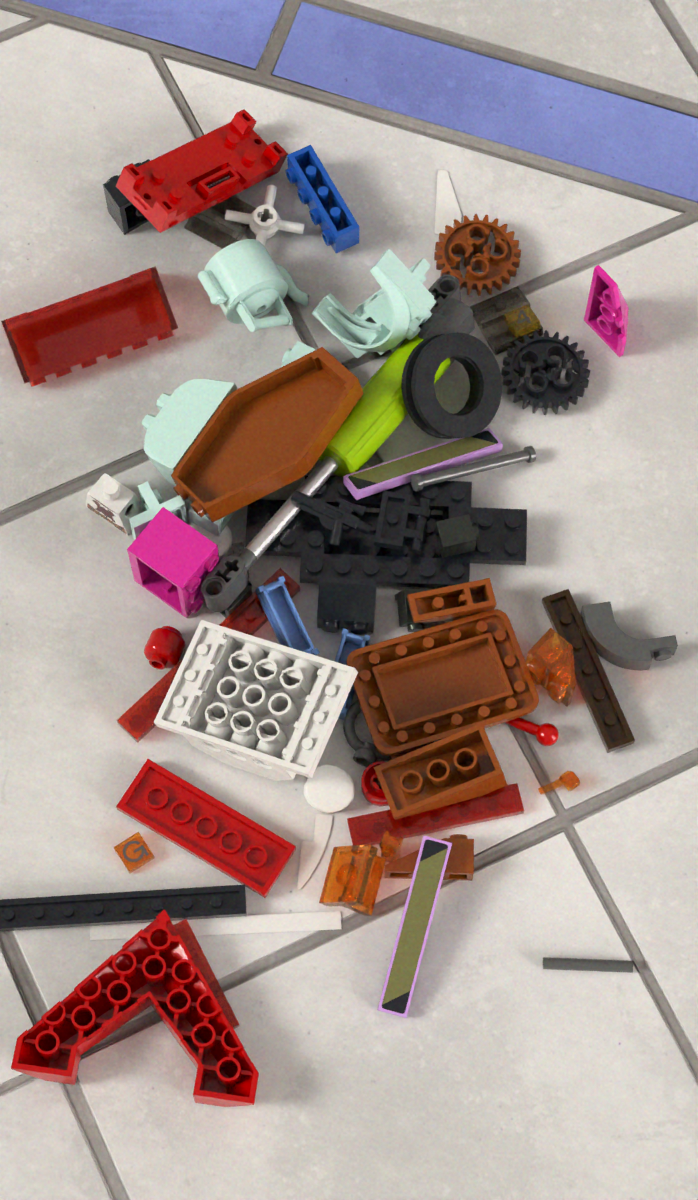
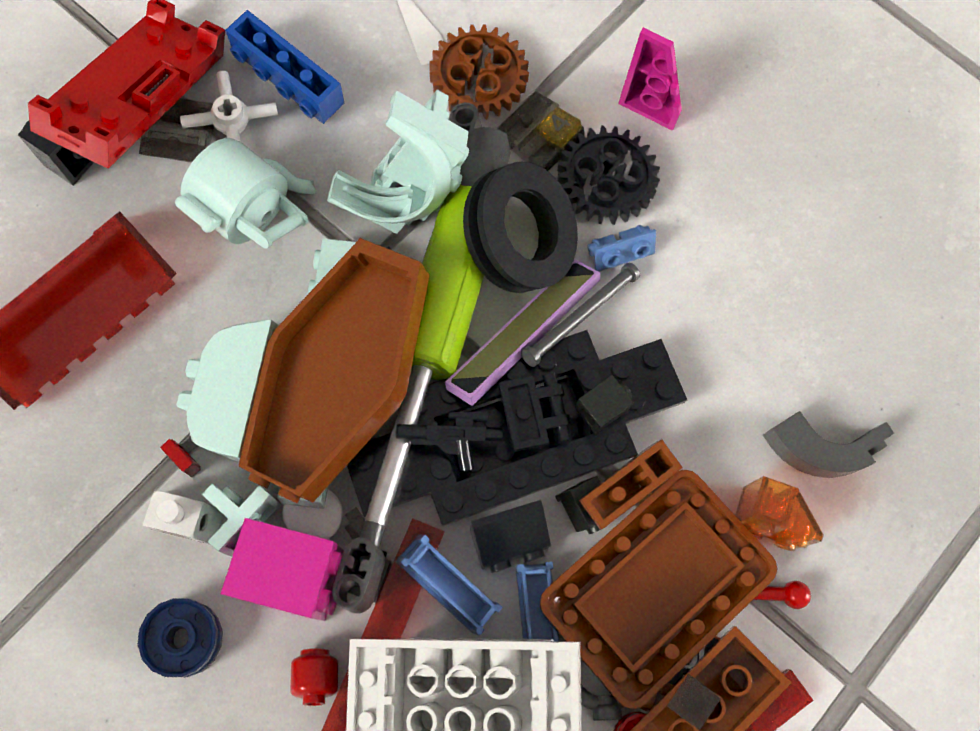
camera: 30 degrees left, 5 degrees up
clear orange hand [538,771,580,795] -> none
dark brown plate [542,589,635,753] -> none
none -> dark blue wheel [137,598,223,677]
none -> red tile [160,439,201,477]
none -> medium blue hinge [587,225,656,272]
none -> clear smoke plate [667,674,721,730]

